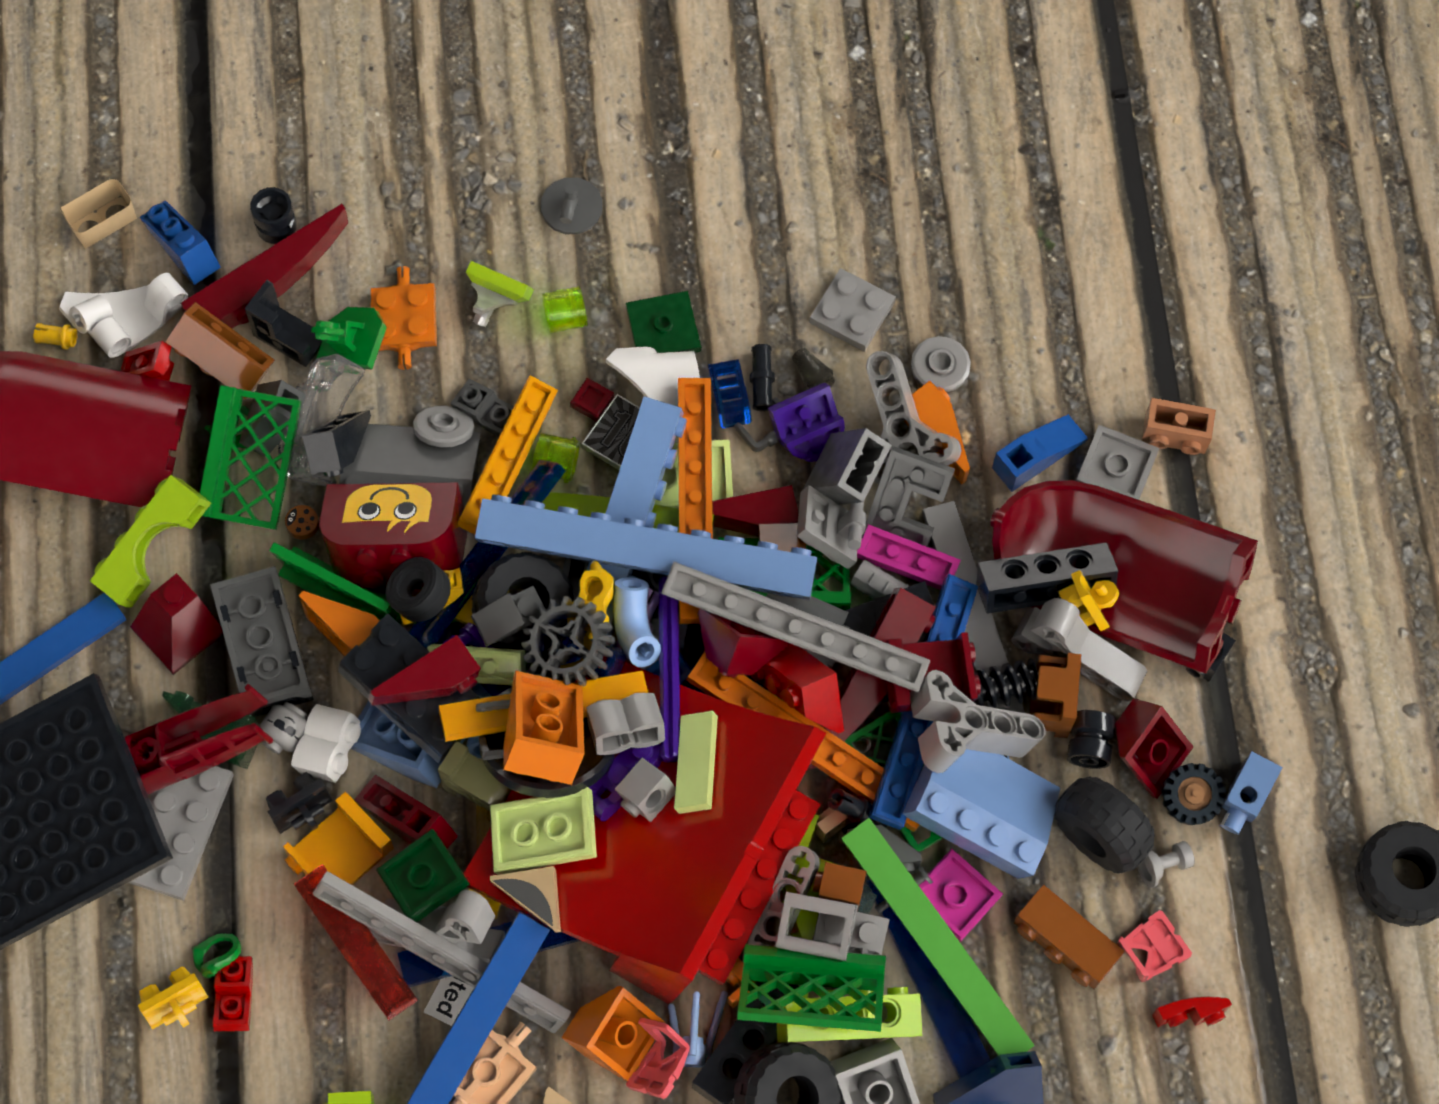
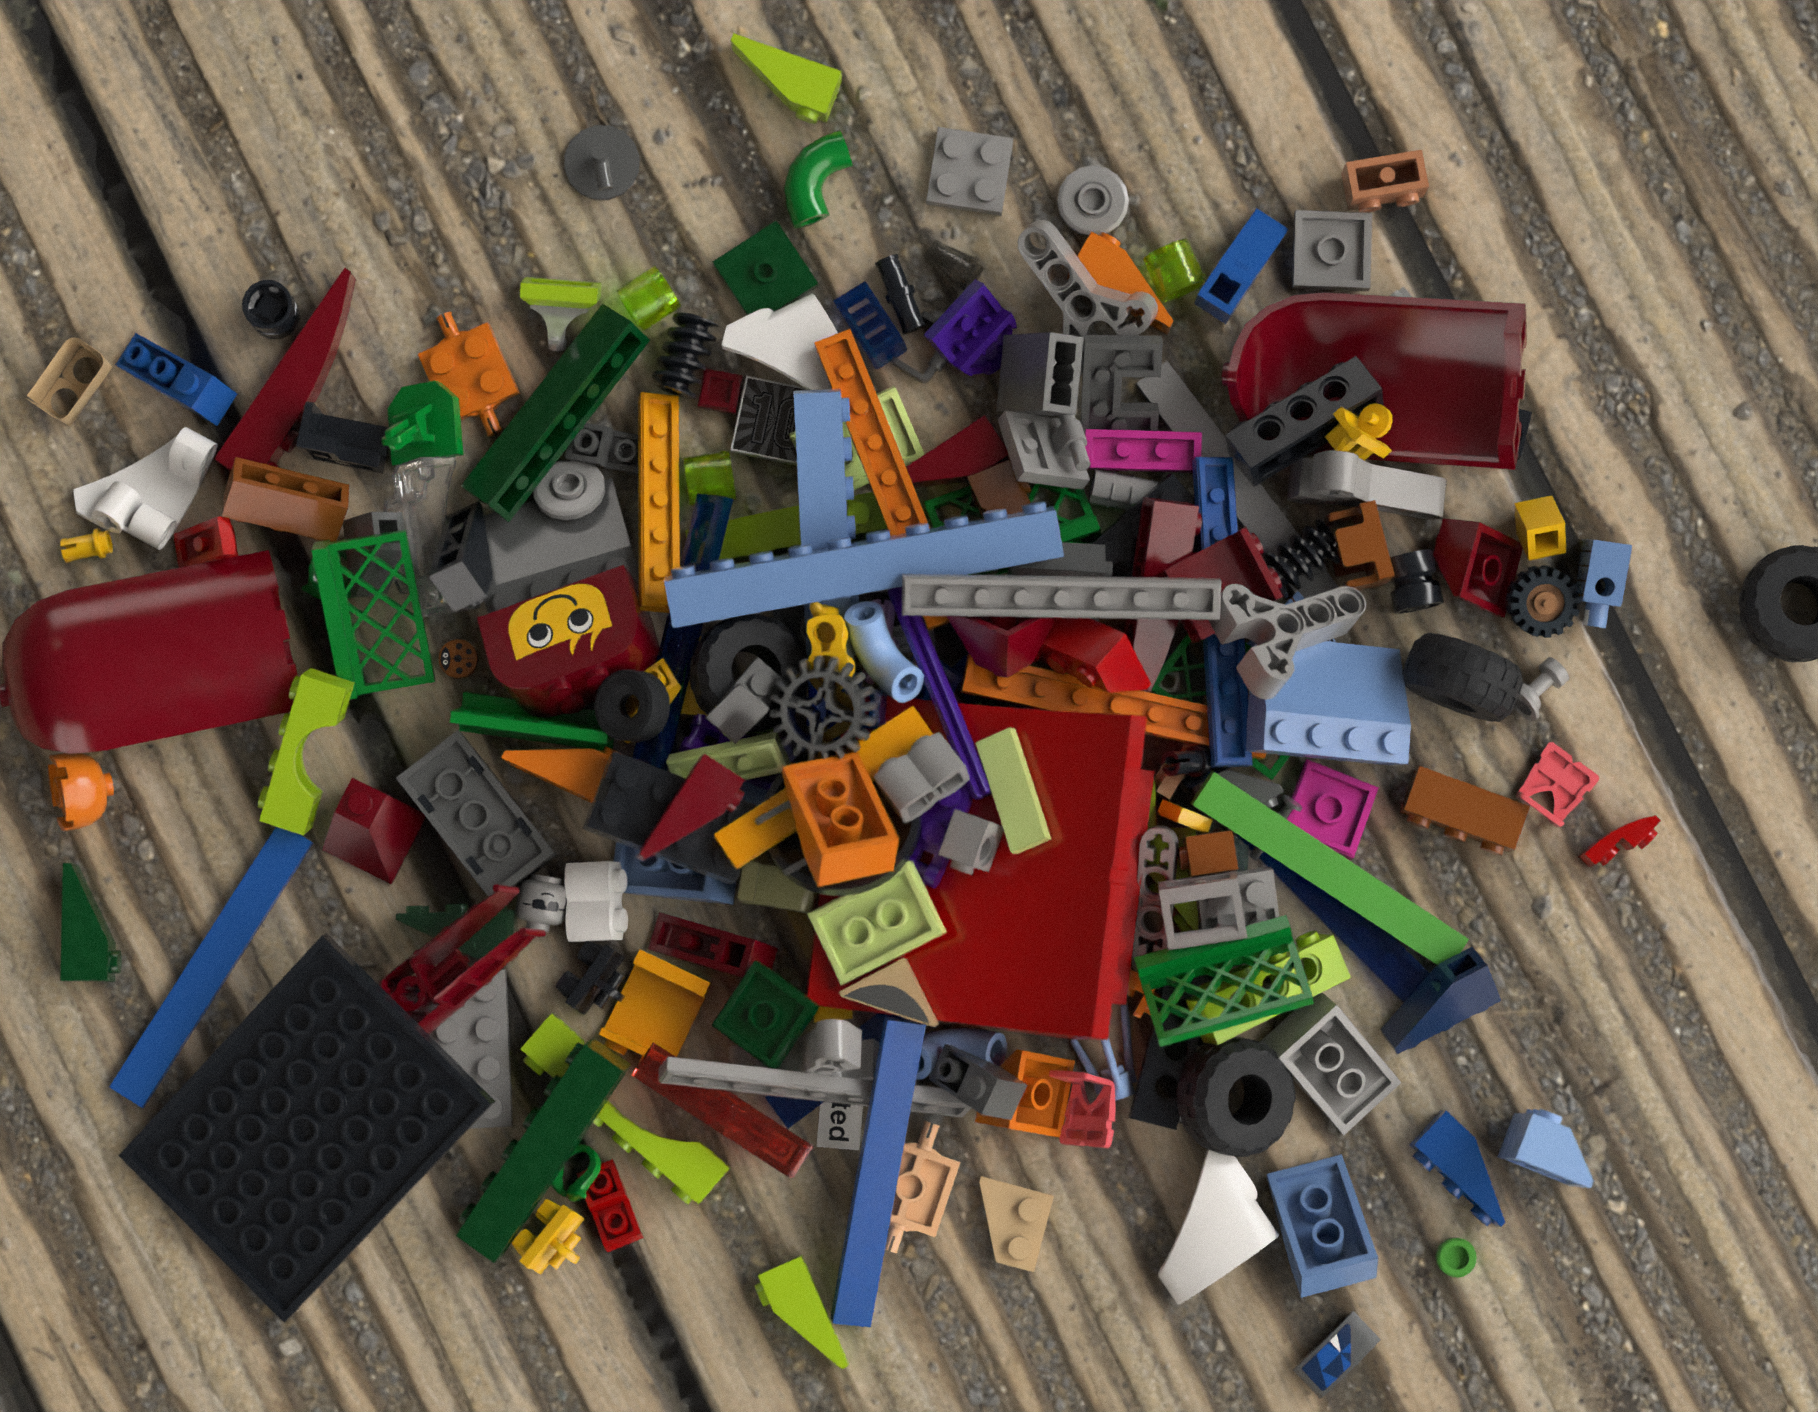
camera: 20 degrees left, 15 degrees up
none -> dark green brick [456,1038,632,1263]
none -> dark green brick [461,304,650,522]
none -> lime arch [521,1013,731,1205]
none -> black piece [652,312,720,399]
none -> lime slope [731,33,842,124]
none -> green cylinder [784,130,853,228]
none -> light blue cylinder [916,1027,1007,1080]
none -> dark grey slope [929,1044,1027,1120]
none -> clear neon green piece [1143,239,1207,302]
none -> yellow tile [1158,799,1213,833]
none -> yellow brick [1514,495,1566,561]

